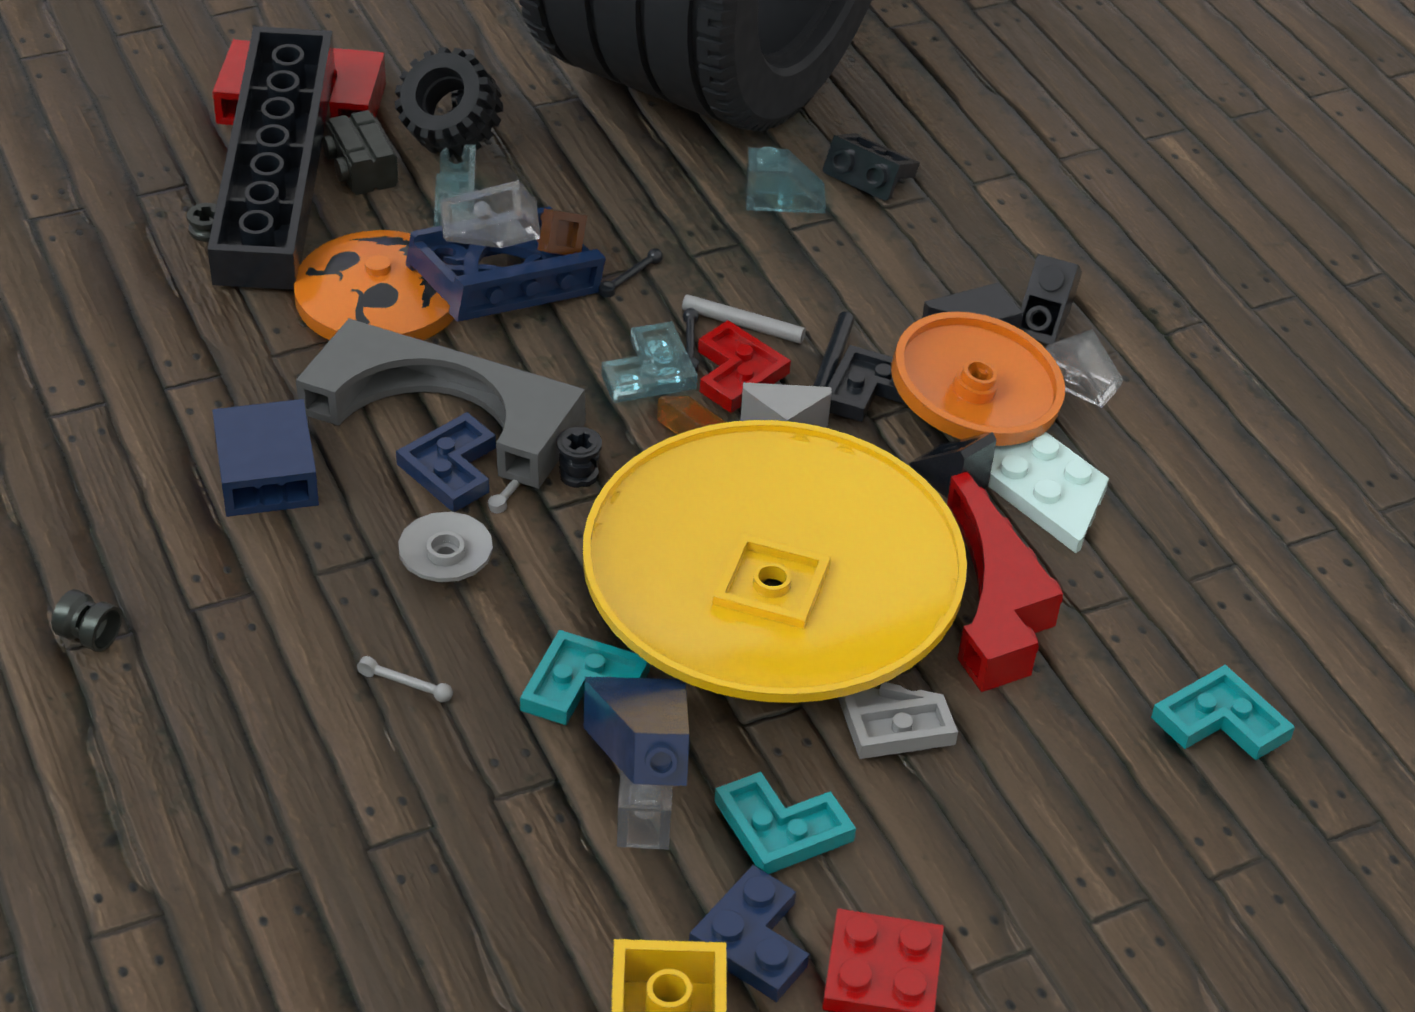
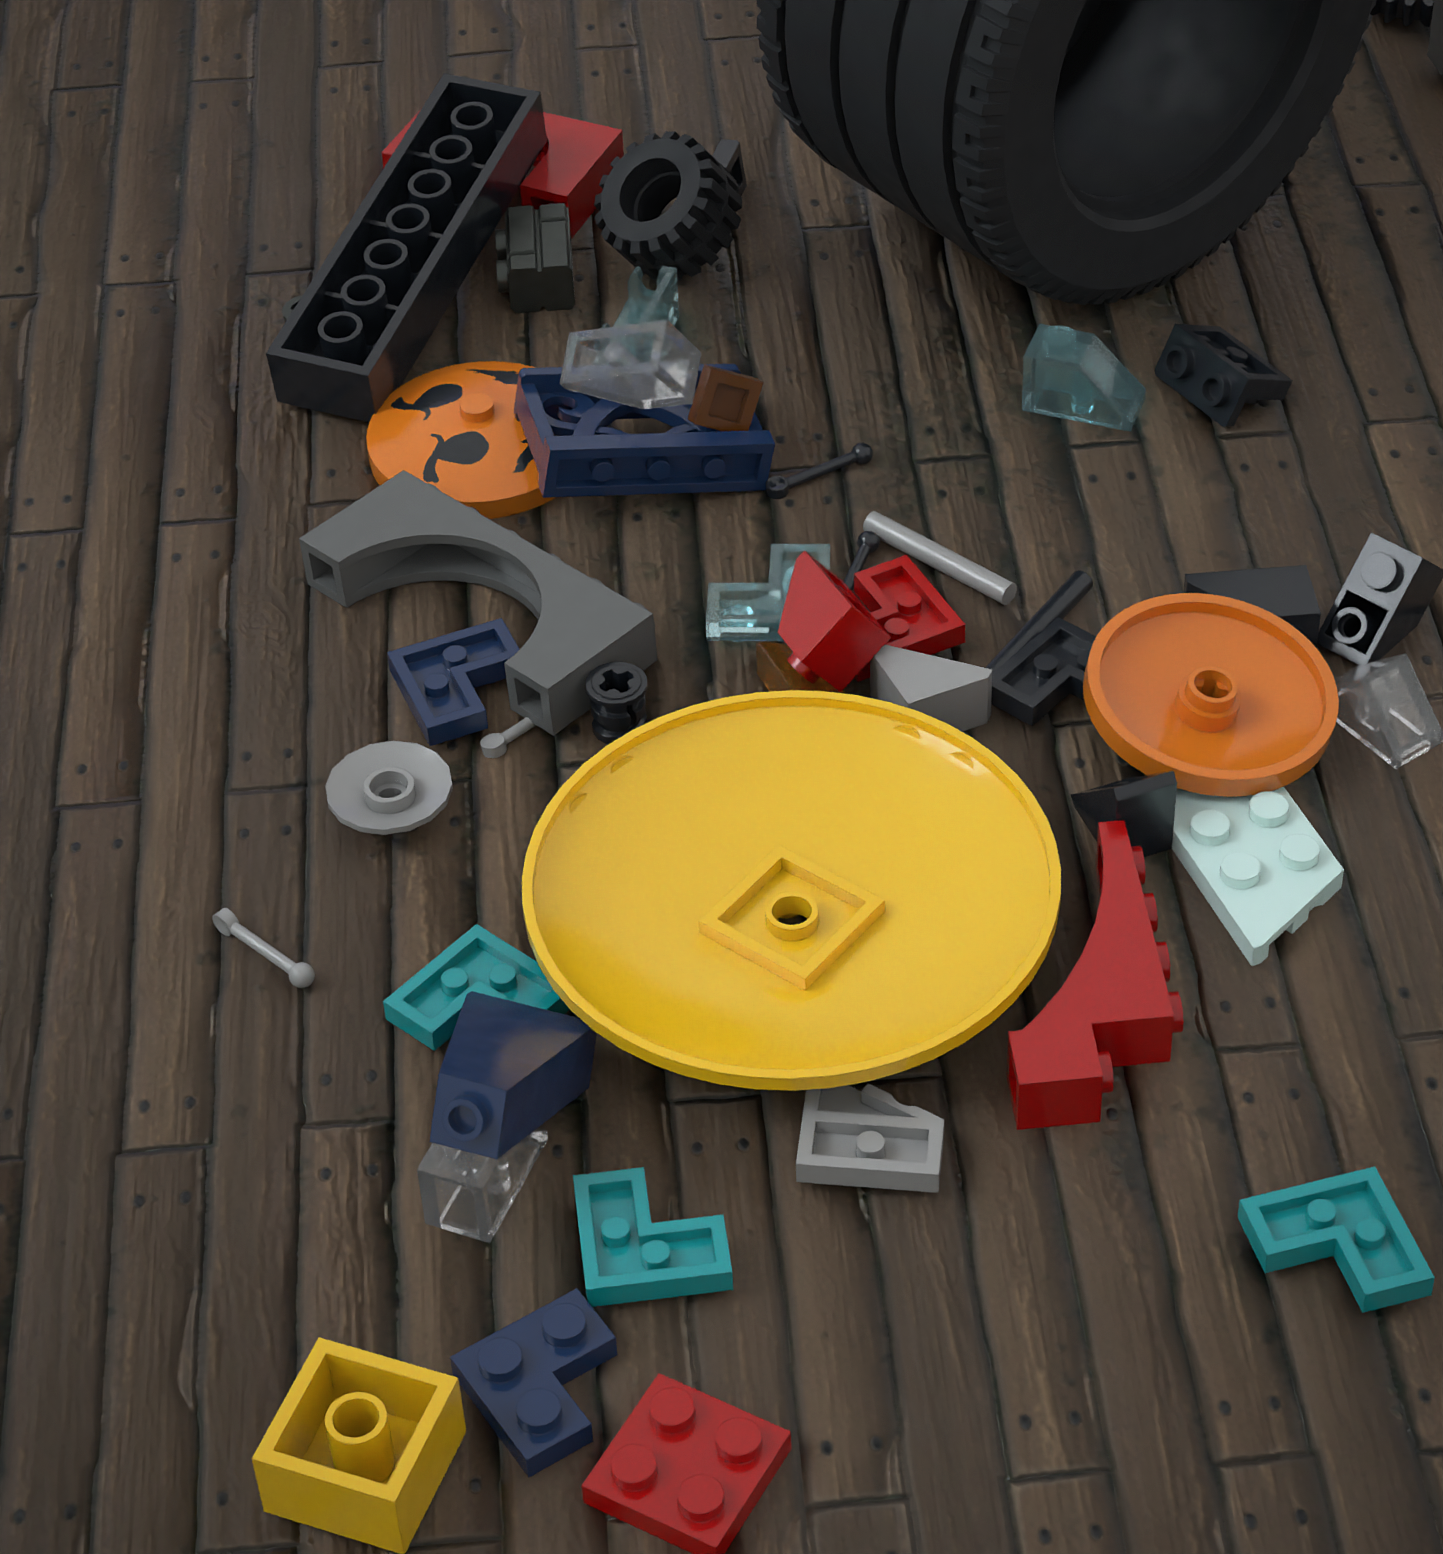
camera: 25 degrees right, 0 degrees up
dark blue brick [212,399,319,517] -> none
none -> red slope [778,550,891,692]

